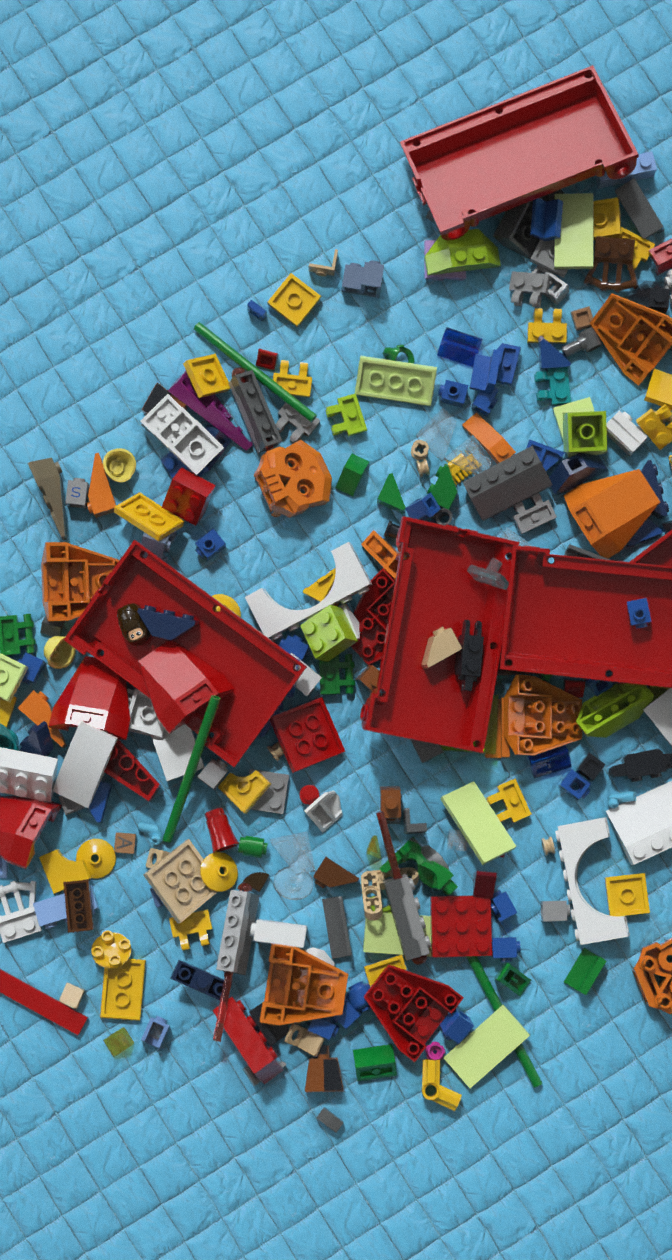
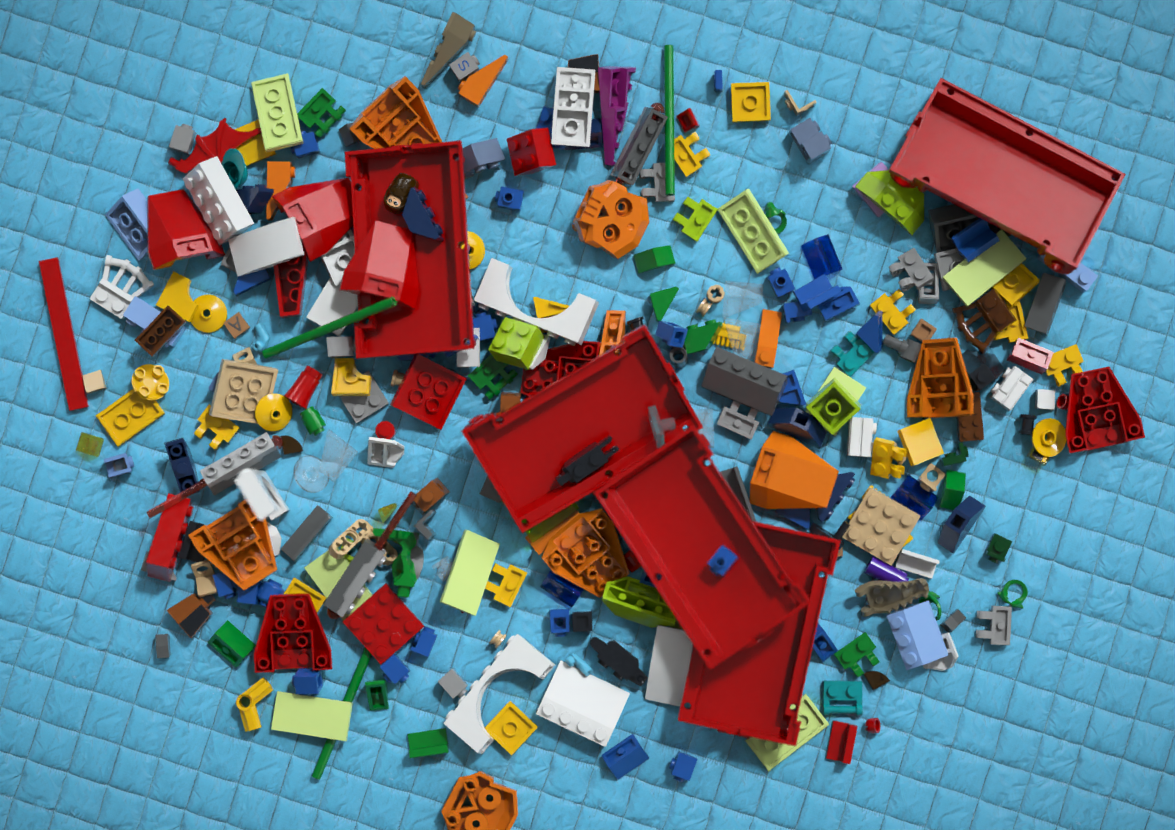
camera: 55 degrees right, 5 degrees up
light yellow helmet [44,636,76,669] -> none
light yellow helmet [103,448,136,482] -> none
yellow tile [114,492,184,541] -> none
yellow plate [183,354,231,398] -> none
reddish brown slope [313,857,359,889] -> none
tan slope [421,627,462,669] -> none
dark pink plate [425,1042,445,1061] -> none
dark red slope [473,871,497,898] -> none

